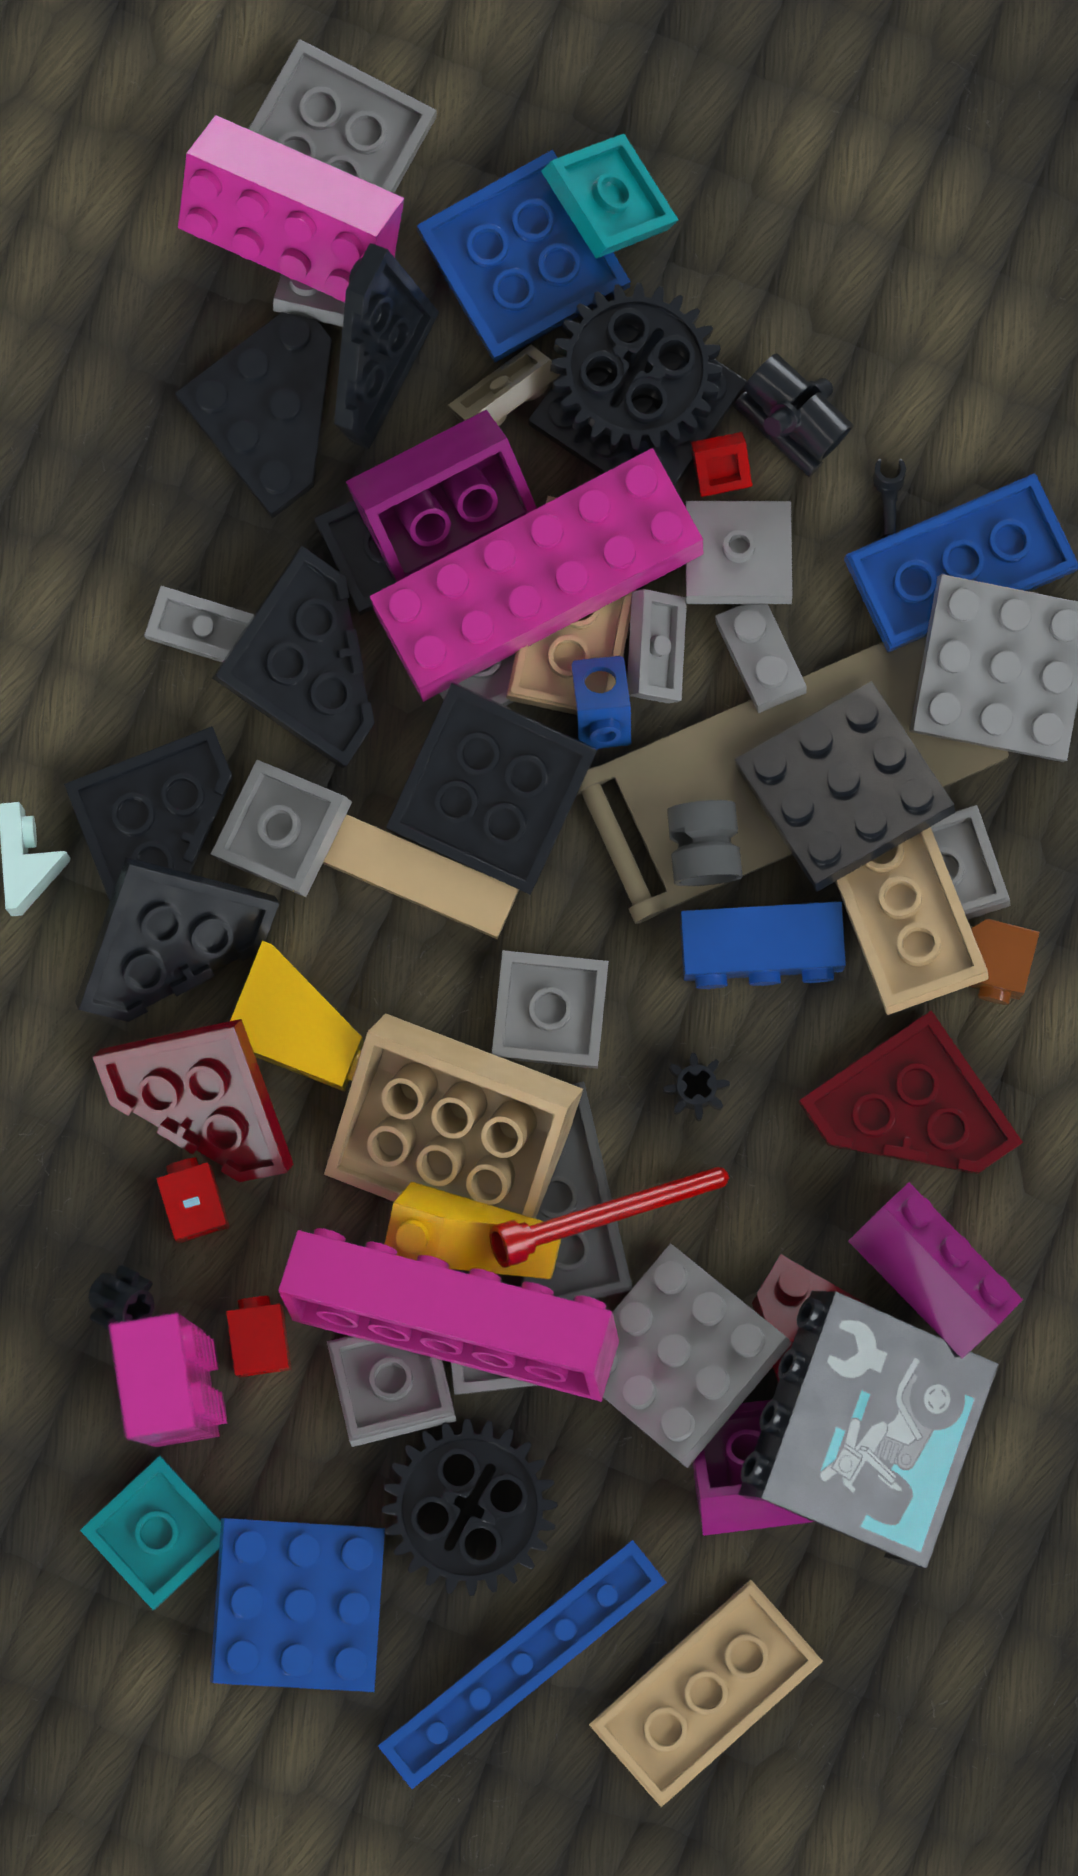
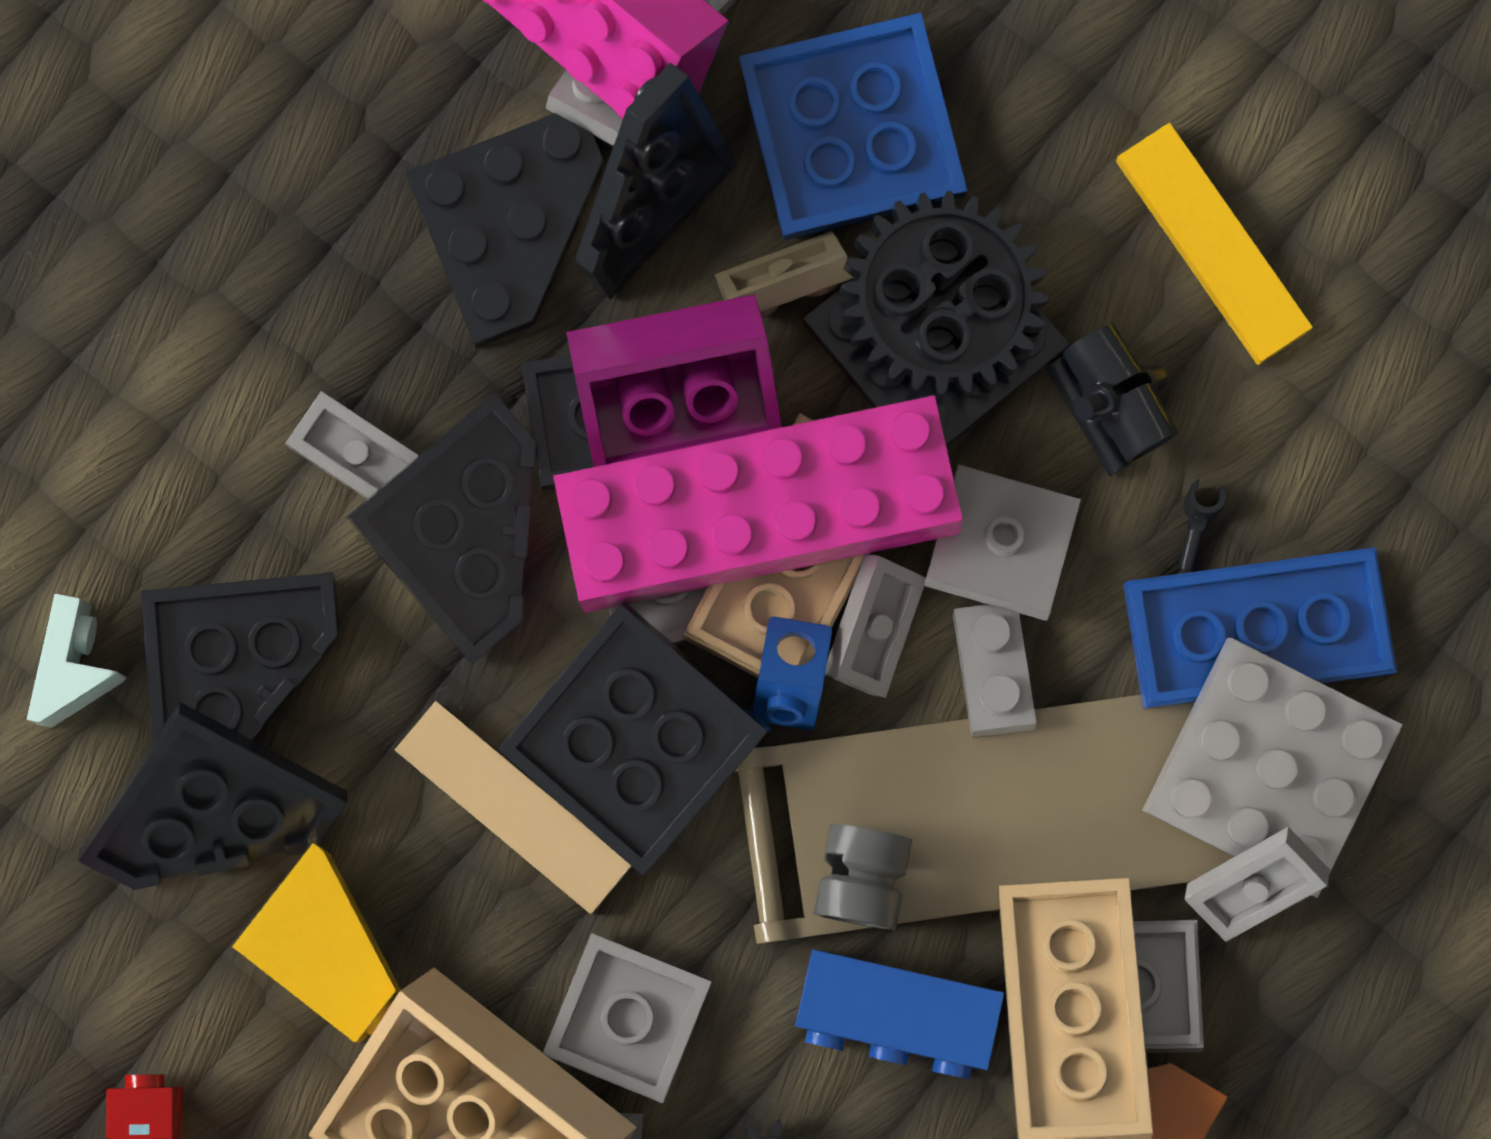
camera: 15 degrees right, 0 degrees up
plate [93,1019,294,1182] -> none
light grey plate [211,760,352,897] -> none
teal plate [541,133,678,259] -> none
red plate [691,432,752,497] -> none
black plate [735,681,955,892] -> none
none -> yellow tile [1116,122,1313,366]
none -> light grey plate [1184,826,1330,942]

